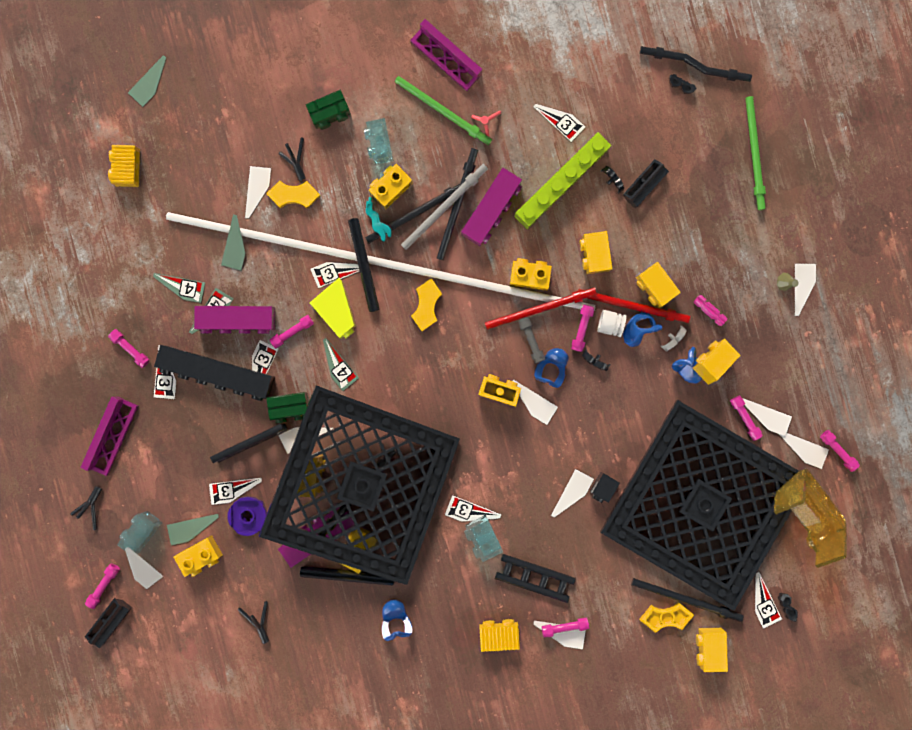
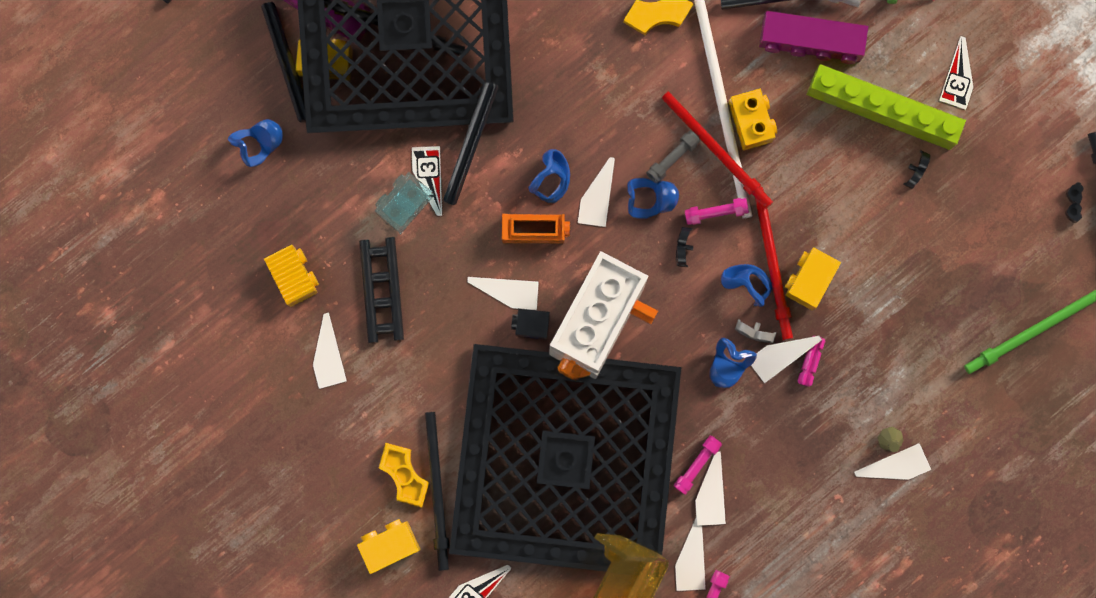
camera: 70 degrees right, 5 degrees down
yellow brick [478,374,521,407] -> none
dark pink bar [541,617,589,638] -> none
yellow brick [579,231,612,274] -> none
white piece [597,310,626,337] -> none
black piece [623,159,669,208] -> none
yellow brick [693,339,741,385] -> none
none -> black axle [443,82,498,205]
none -> orange window [502,214,570,244]
none -> blue piece [528,149,570,204]
none -> white piece [549,251,658,380]
none -> white sticker [751,336,822,383]

